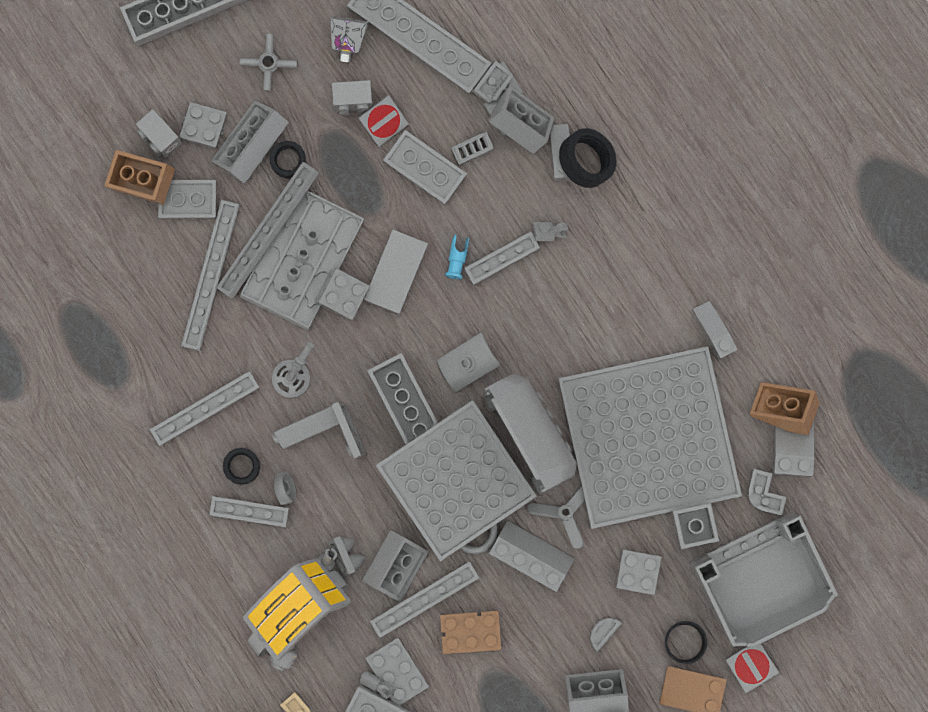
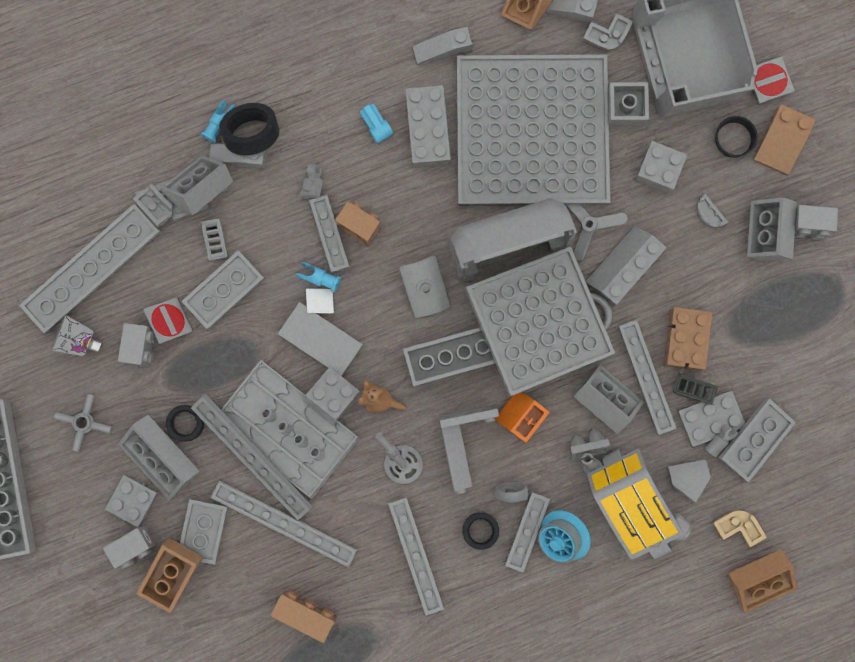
camera: 75 degrees left, 0 degrees up
none -> medium azure piece [201,101,236,143]
none -> medium nougat brick [270,590,337,643]
none -> white sticker [306,289,334,313]
none -> medium nougat brick [335,201,381,247]
none -> medium nougat animal [359,380,407,413]
none -> medium azure piece [360,103,394,144]
none -> light grey brick [406,85,451,168]
none -> orange slope [495,392,550,443]
none -> medium azure piece [538,510,591,563]
none -> light grey slope [668,459,711,504]
none -> pearl dark grey slope [673,374,718,405]

